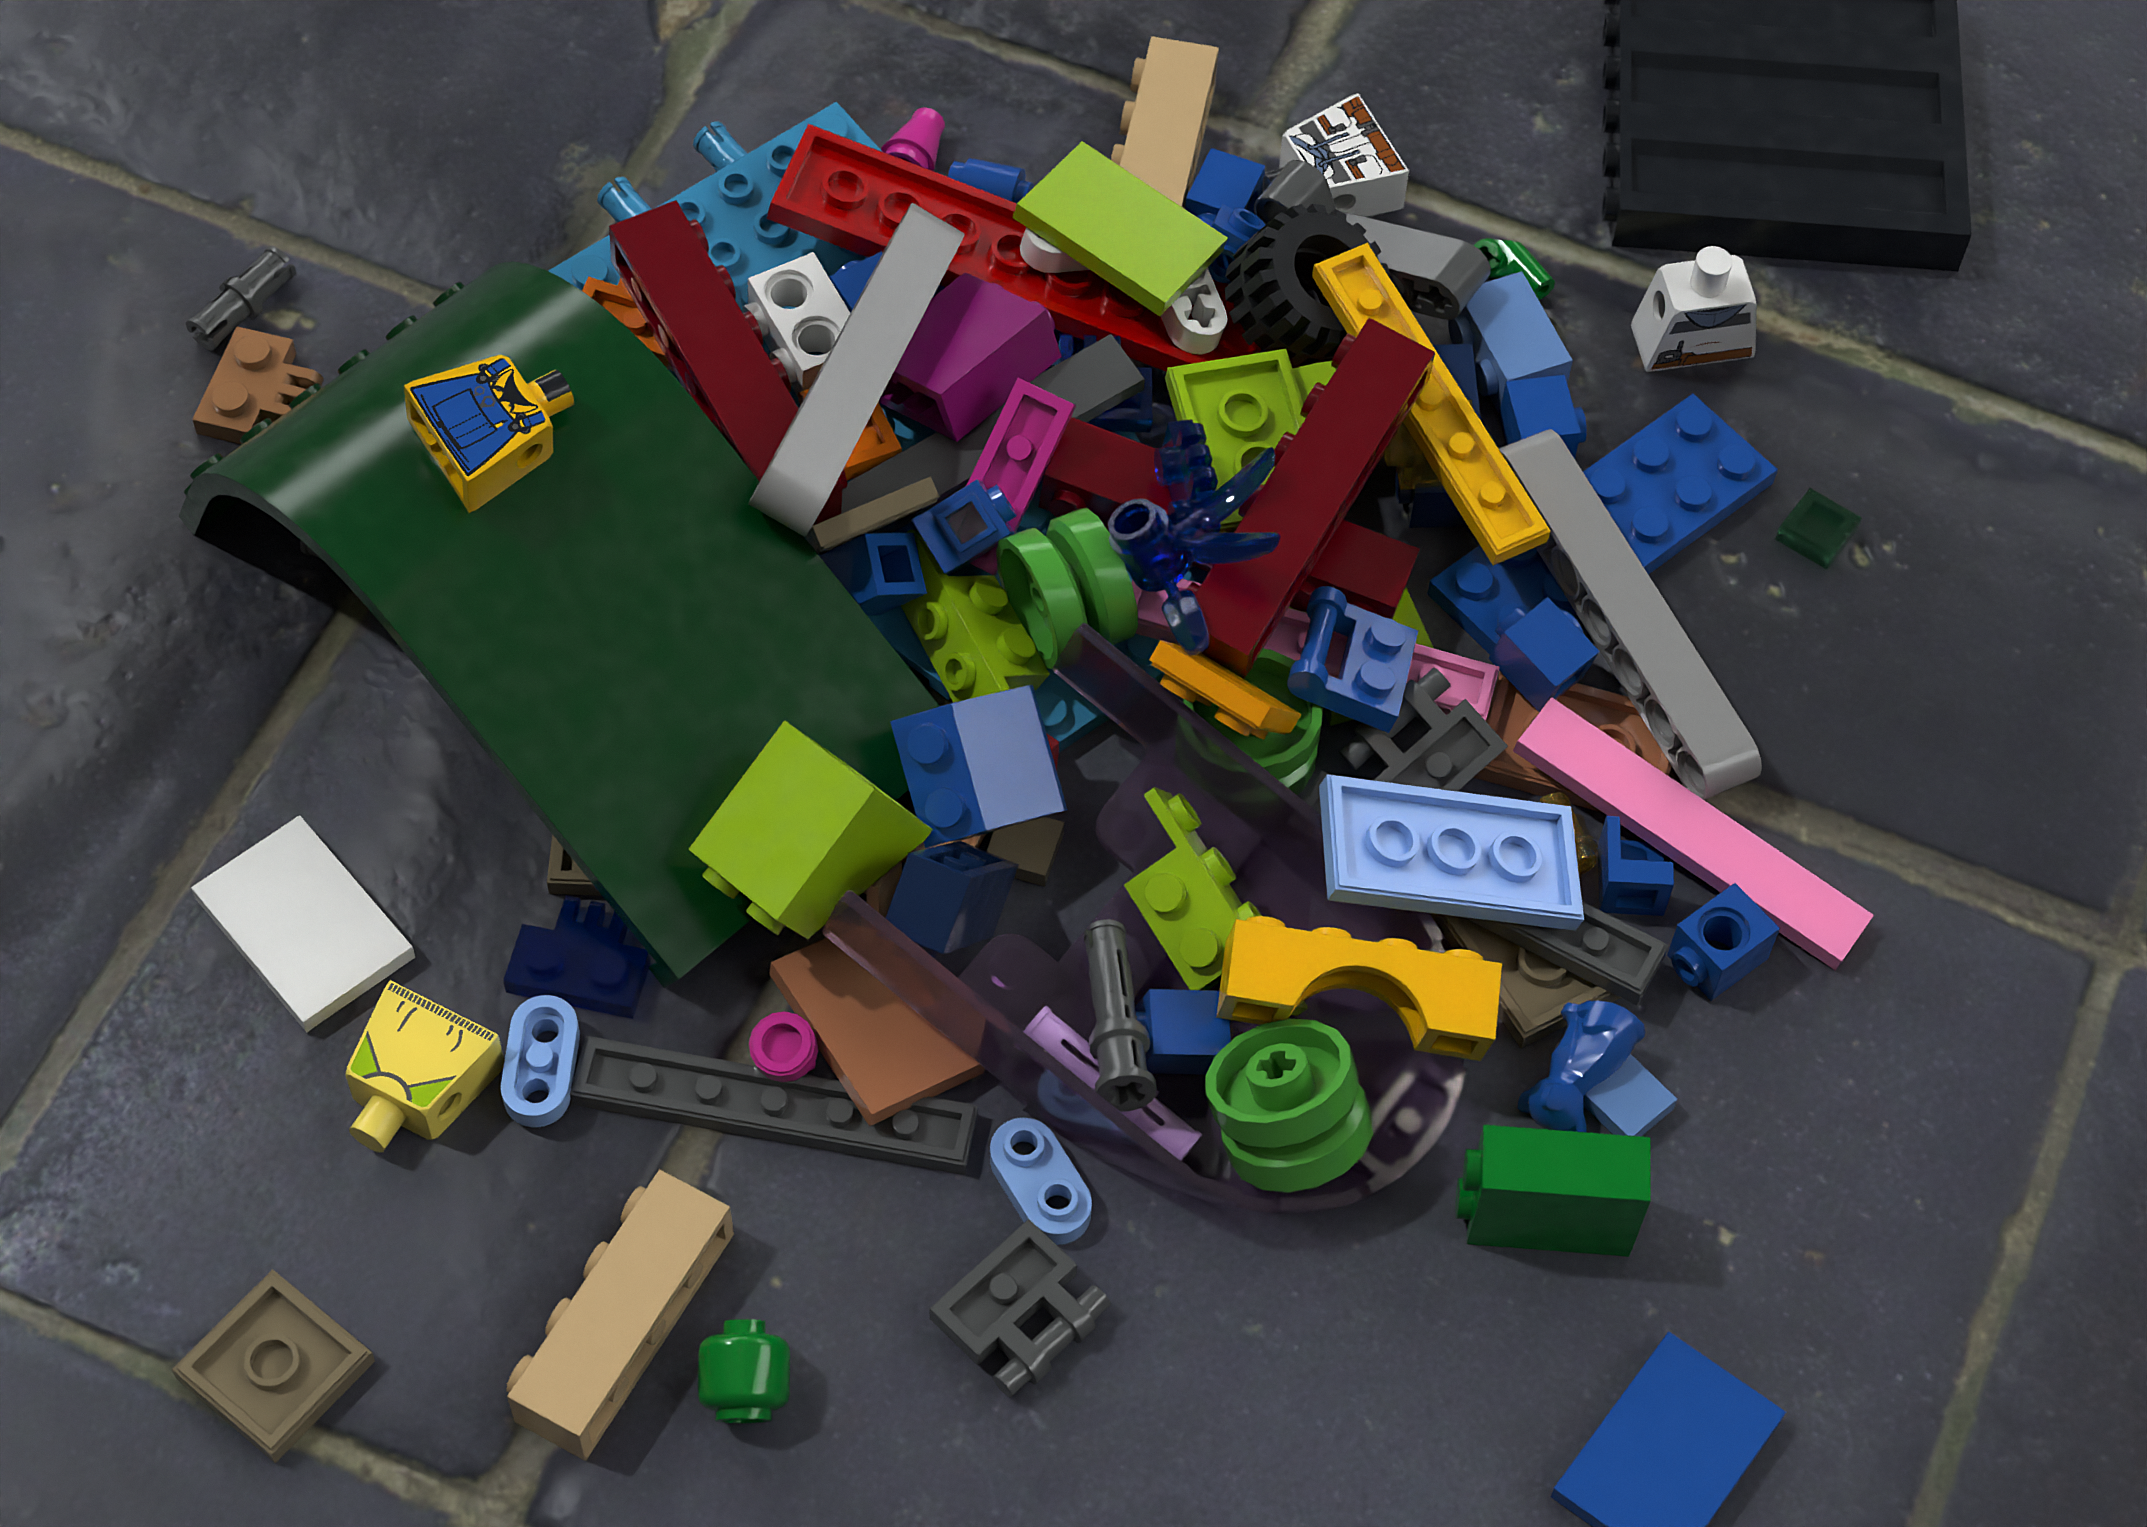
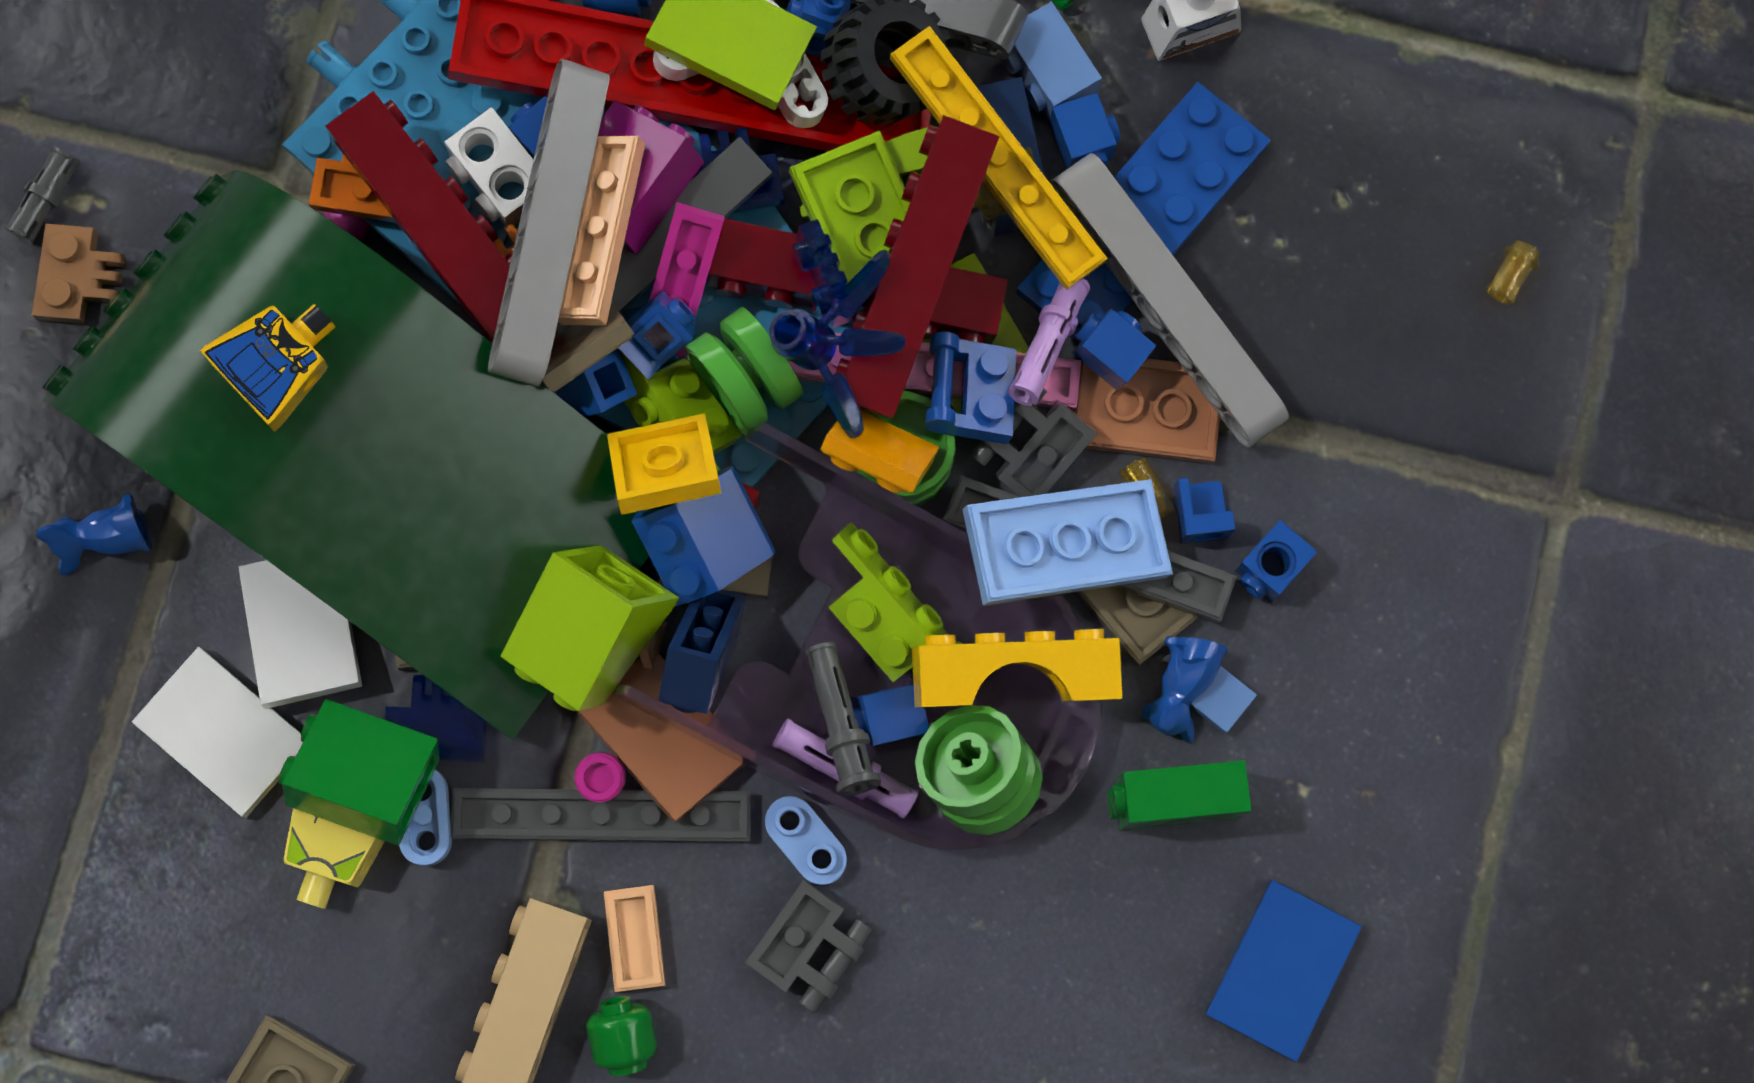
camera: 10 degrees left, 20 degrees up
bright pink tile [1513,697,1874,970] -> none
clear green tile [1775,488,1862,570] -> none
none -> blue animal [36,493,152,575]
none -> white tile [238,560,362,709]
none -> green brick [279,699,440,846]
none -> light nougat tile [558,136,645,326]
none -> light nougat tile [604,885,666,992]
none -> yellow plate [607,413,722,515]
none -> lavender pin [1008,278,1090,406]
none -> clear yellow pin [1485,240,1540,305]

